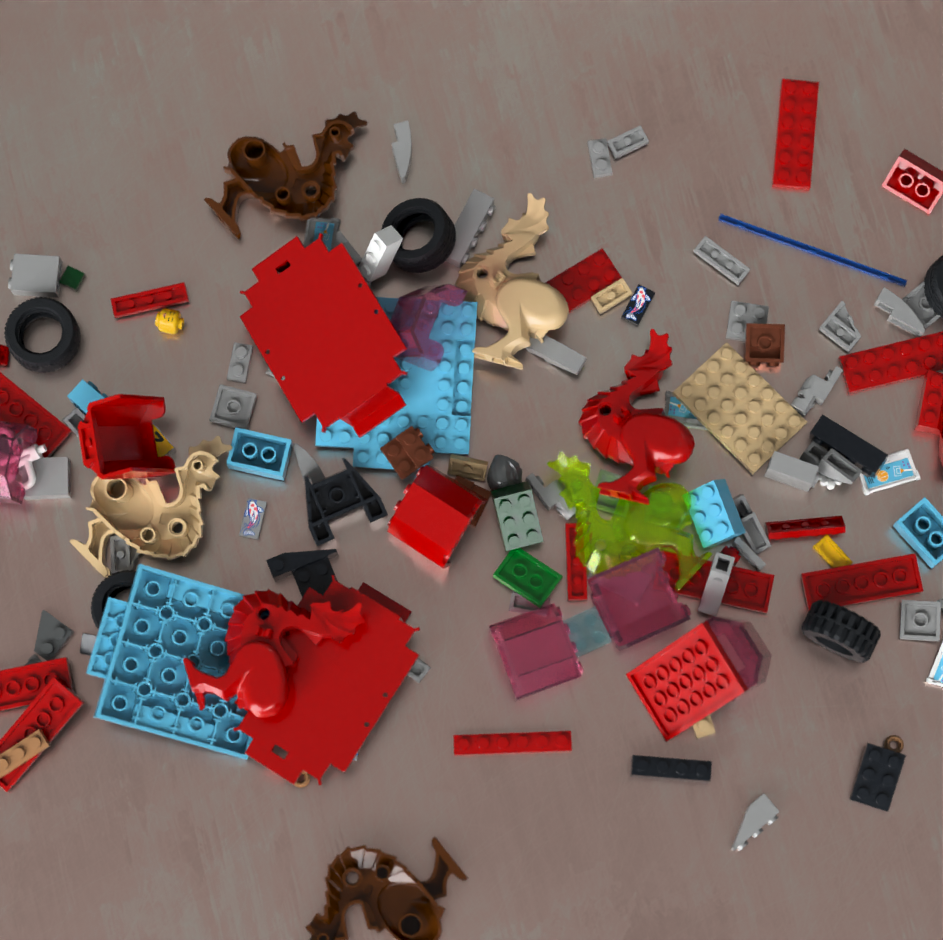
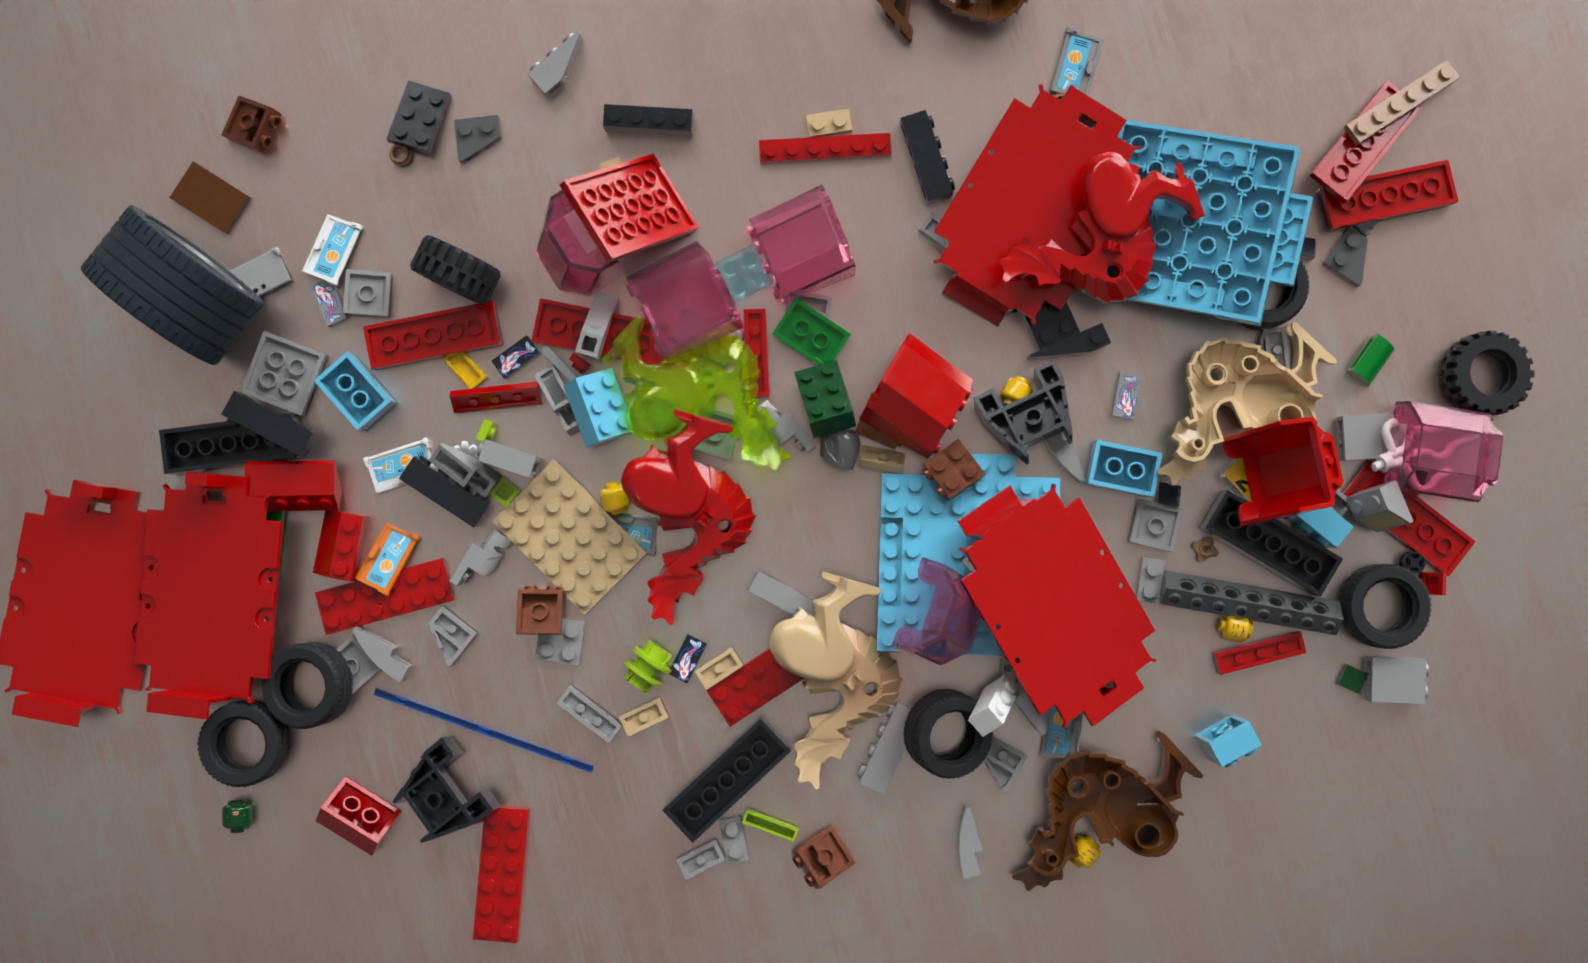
camera: 175 degrees left, 10 degrees up
none -> door [355,523,420,596]
none -> black wedge [392,736,502,843]
none -> dark grey wing [454,115,501,163]
none -> lime plate [475,419,497,442]
none -> lime plate [489,477,521,508]
none -> tile [492,335,541,379]
none -> yellow head [599,481,631,515]
none -> tan plate [619,697,668,737]
none -> lime piece [623,640,672,693]
none -> black brick [662,716,791,843]
none -> lime piece [742,808,799,842]
none -> copper plate [792,825,855,889]
none -> tan plate [806,108,852,137]
none -> black brick [900,110,955,205]
none -> light grey wing [983,736,1028,794]
none -> yellow head [1000,376,1033,406]
none -> door [1049,28,1103,95]
none -> yellow head [1069,835,1101,868]
none -> black slope [1155,481,1181,508]
none -> dark grey brick [1160,570,1343,635]
none -> medium nougat plate [1193,537,1219,562]
none -> medium azure brick [1194,714,1262,768]
none -> black brick [1200,490,1343,597]
none -> light grey slope [1346,480,1414,532]
none -> green brick [1347,334,1394,387]
none -> black wheel [1398,552,1426,574]

